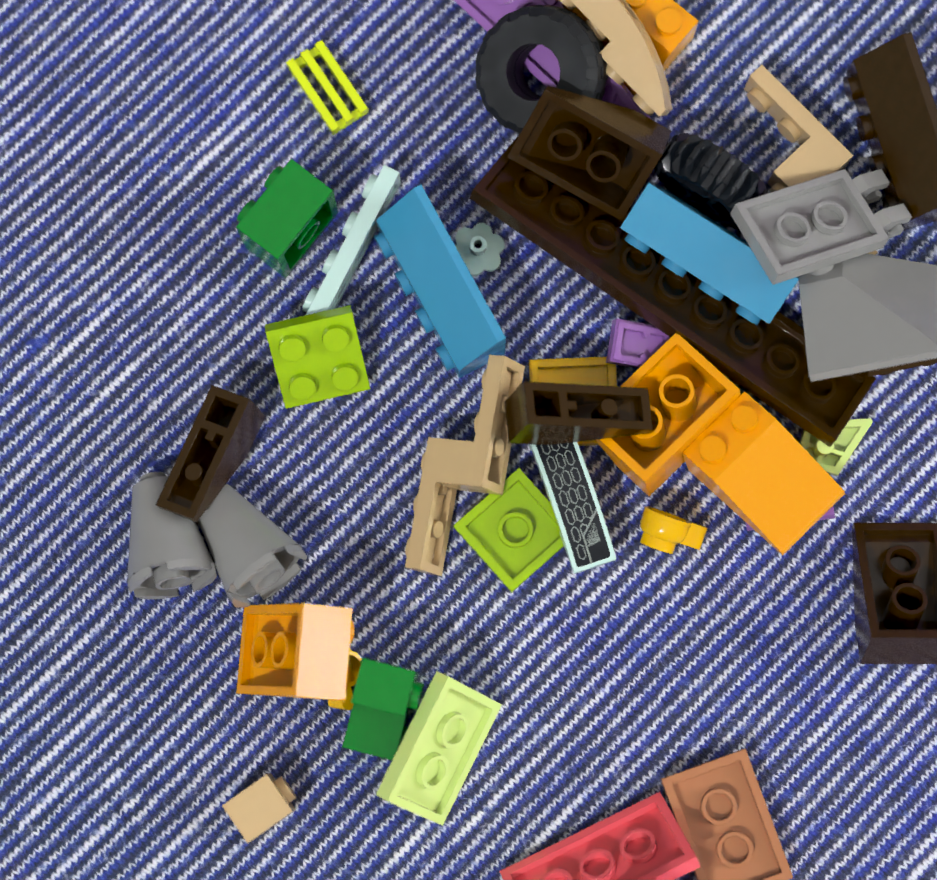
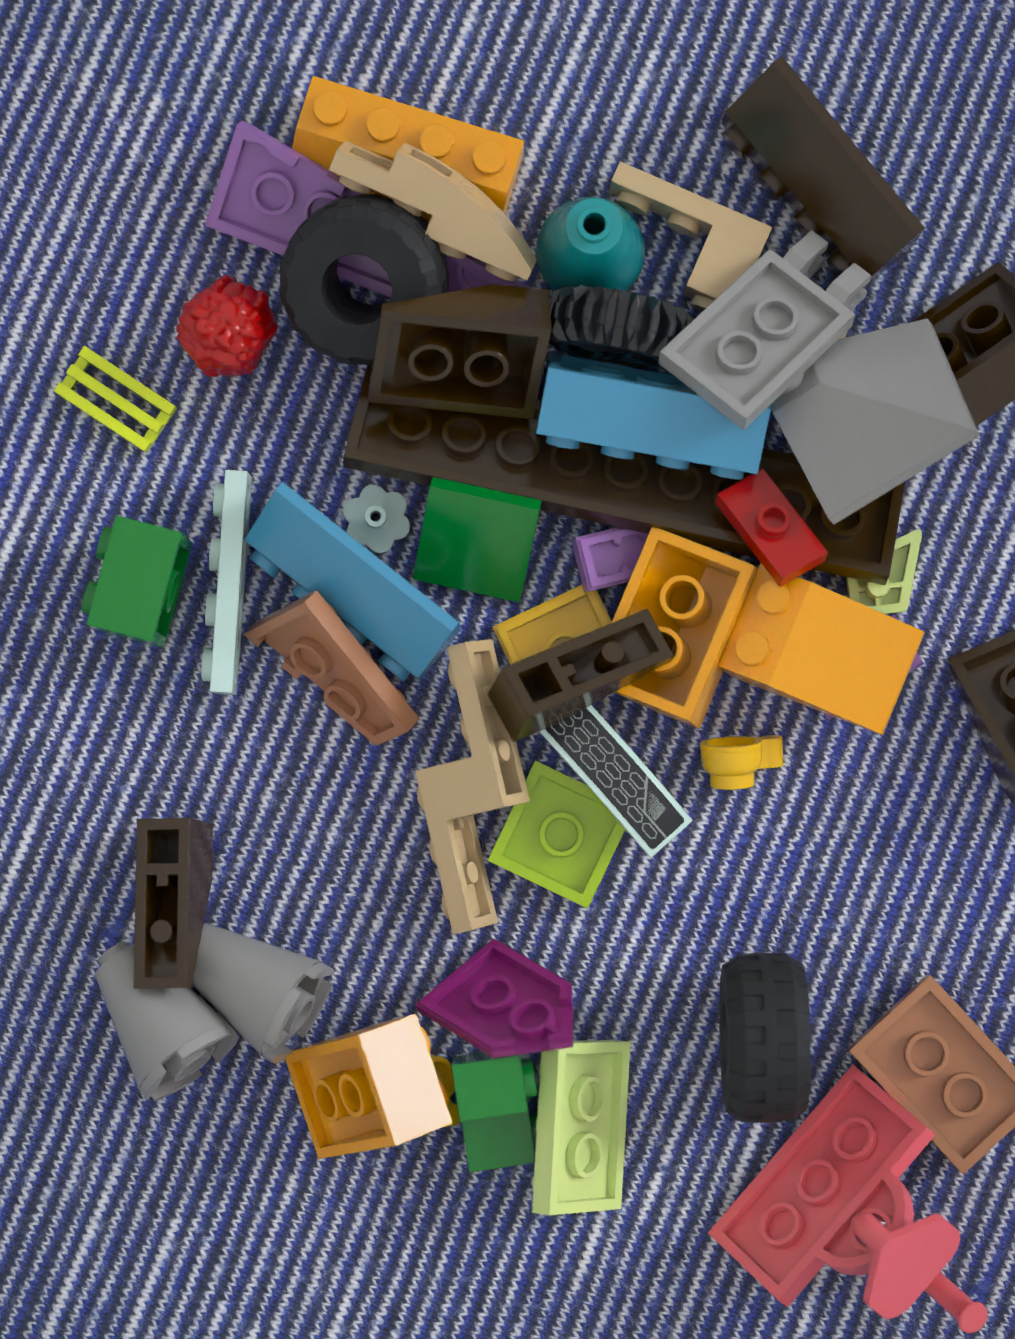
camera: 25 degrees left, 5 degrees up
tan brick [222,773,297,843] -> none
lime plate [265,305,370,409] -> none
none -> red hair [176,275,278,377]
none -> nougat wing [243,590,420,746]
none -> green tile [413,477,542,603]
none -> magenta tile [415,938,573,1058]
none -> teal cone [536,197,645,291]
none -> red plate [715,468,828,587]
none -> black tyre [719,953,811,1123]

